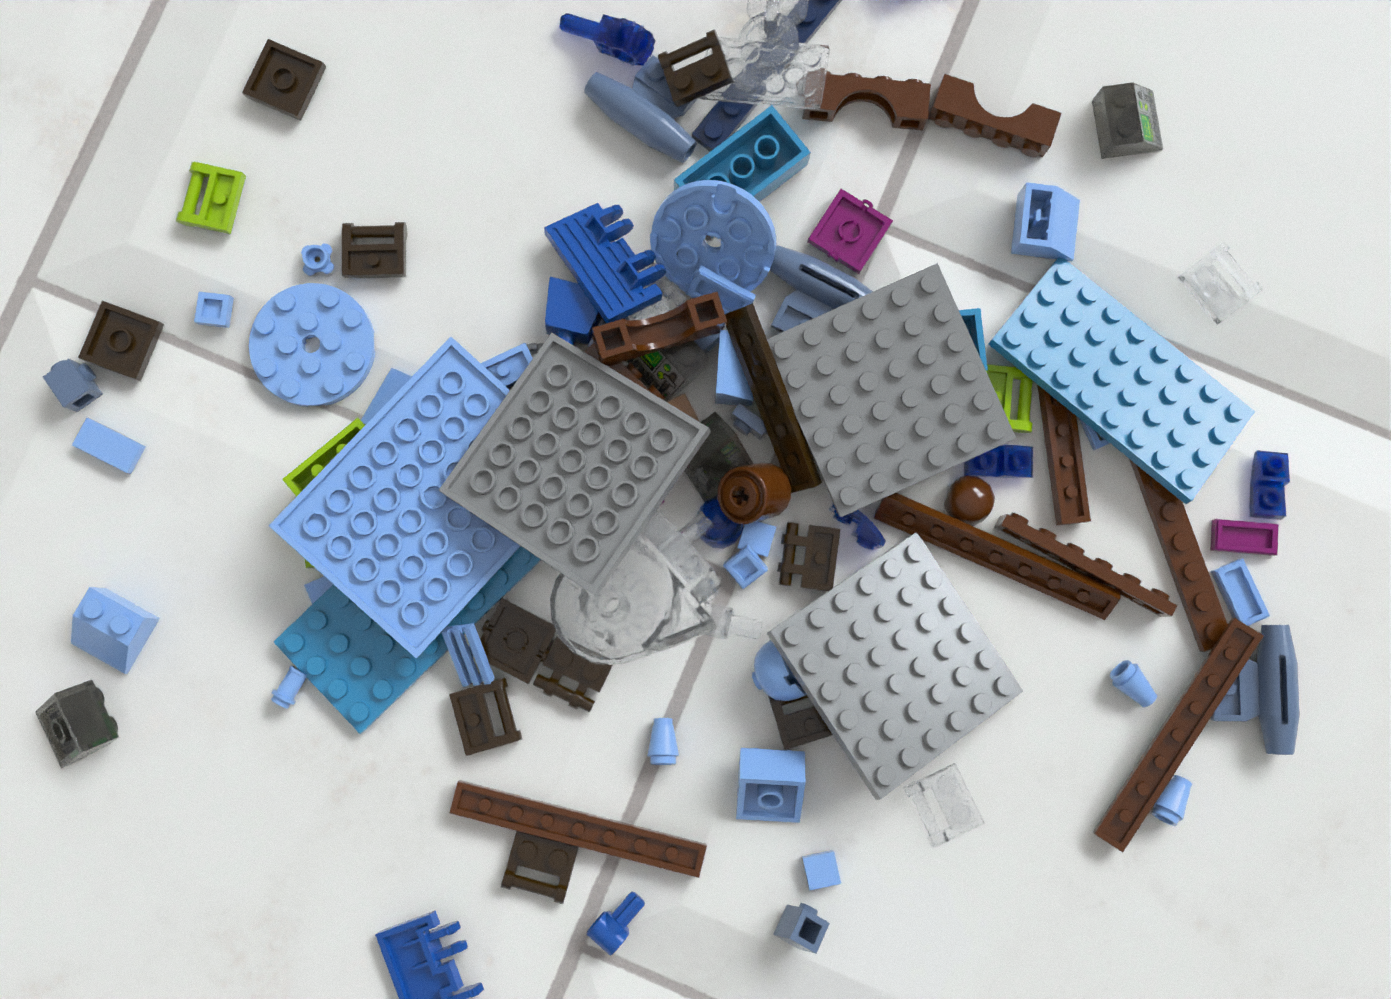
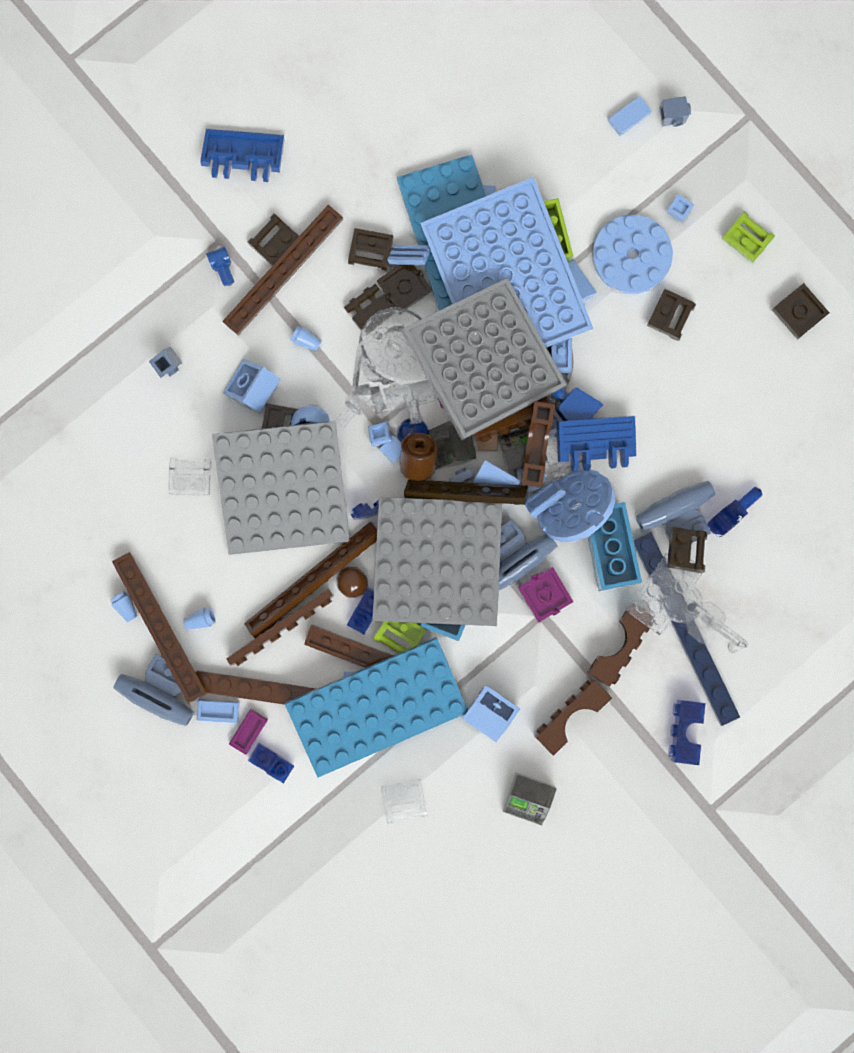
camera: 120 degrees right, 0 degrees up
clear smoke slope [35,680,119,769] -> none
light blue slope [71,587,160,674] -> none
dark brown plate [78,300,164,381] -> none
light blue pin [271,665,307,709] -> none
light blue plate [301,243,334,276] -> none
dark brown plate [777,522,841,591] -> none
light blue tile [802,850,841,890] -> none

